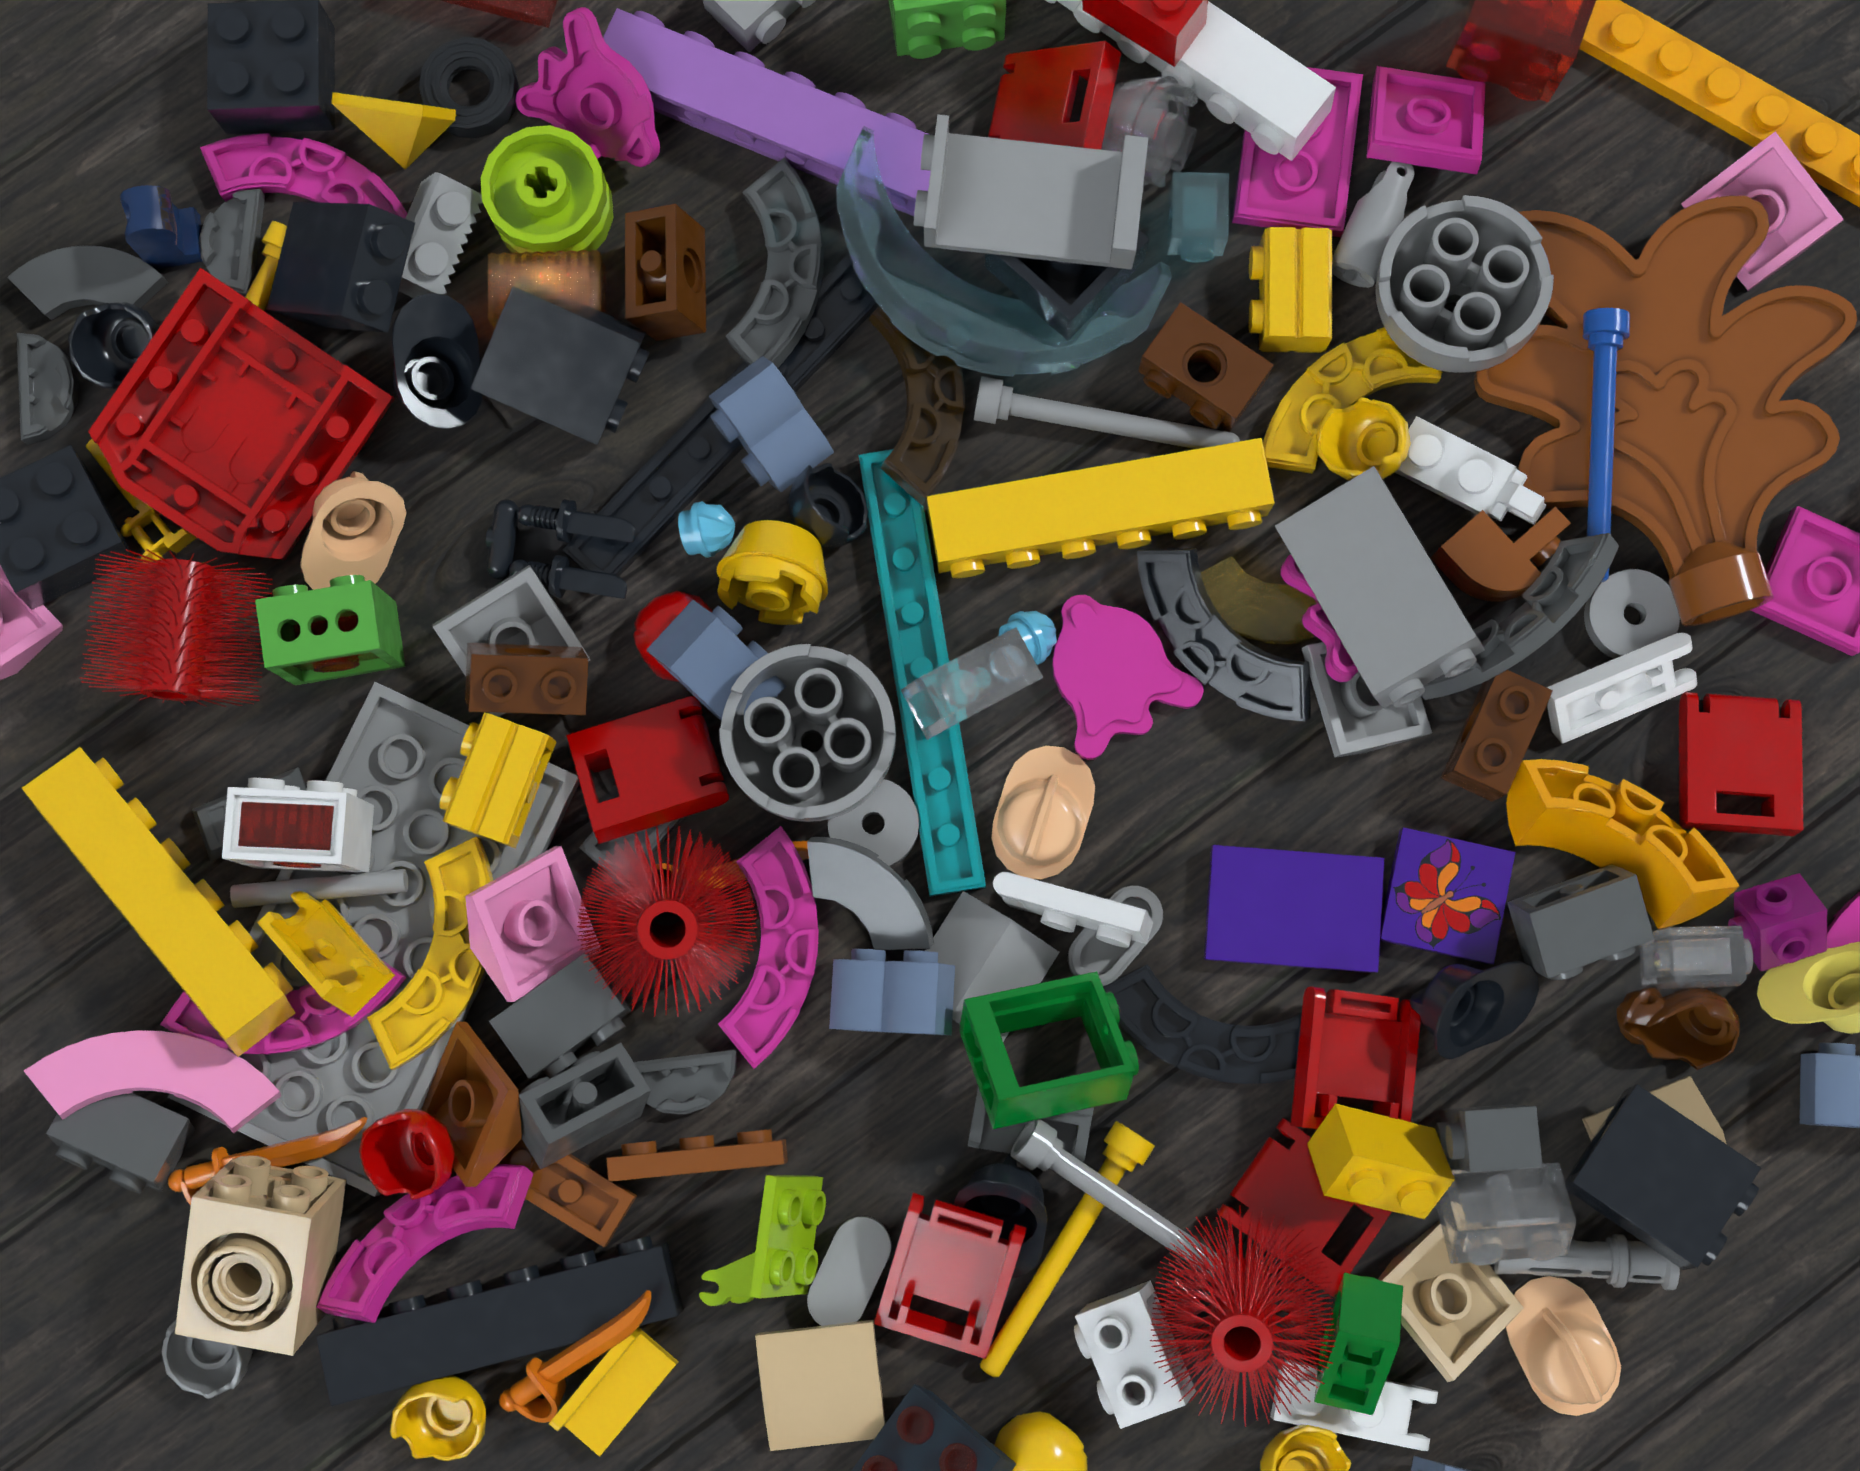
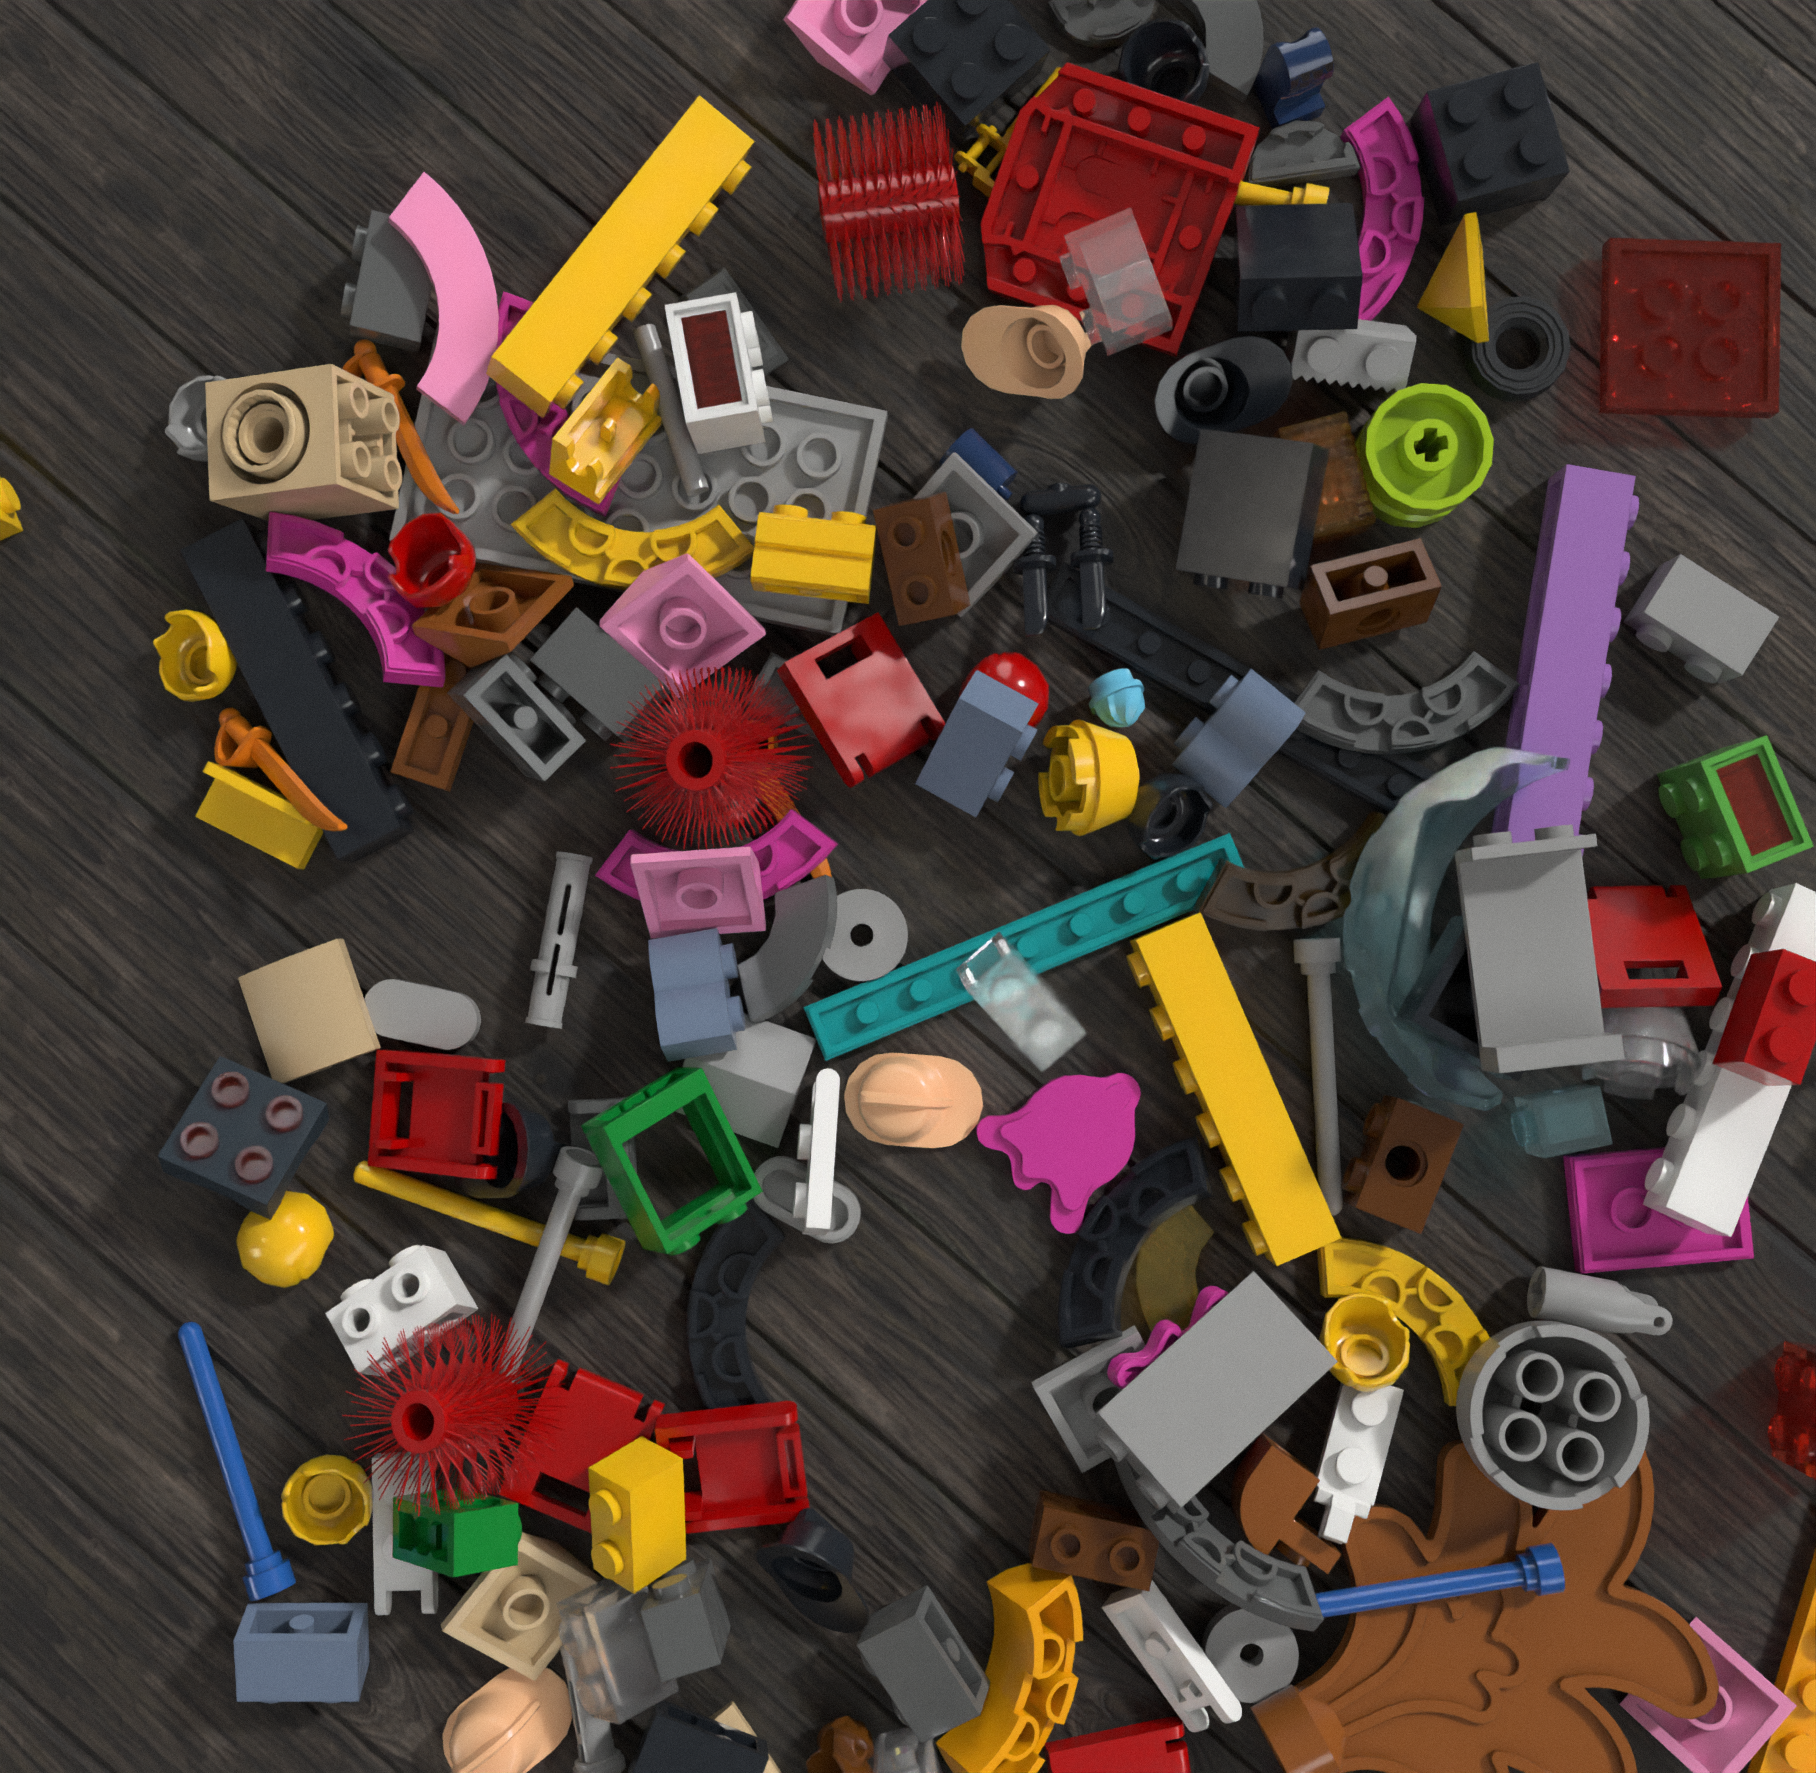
camera: 70 degrees right, 5 degrees up
bright green piece [255,575,406,685] -> none
dark pink tile [515,7,660,167] -> none
dark orange plate [607,1129,788,1182] -> none
dark grey tile [634,1050,738,1114] -> none
lime plate [699,1175,826,1306] -> none
light grey cylinder [720,644,896,822] -> none
medium azure plate [999,611,1057,667] -> none
dark purple tile [1204,845,1384,973] -> none
yellow brick [1249,227,1332,353] -> none
dark pink tile [1367,66,1485,175] -> none
dark purple tile [1380,827,1516,965] -> none
none -> light grey pin [525,851,593,1029]
none -> bright pink slope [630,846,766,938]
none -> dark blue piece [939,428,1018,501]
none -> clear brick [1059,207,1172,356]

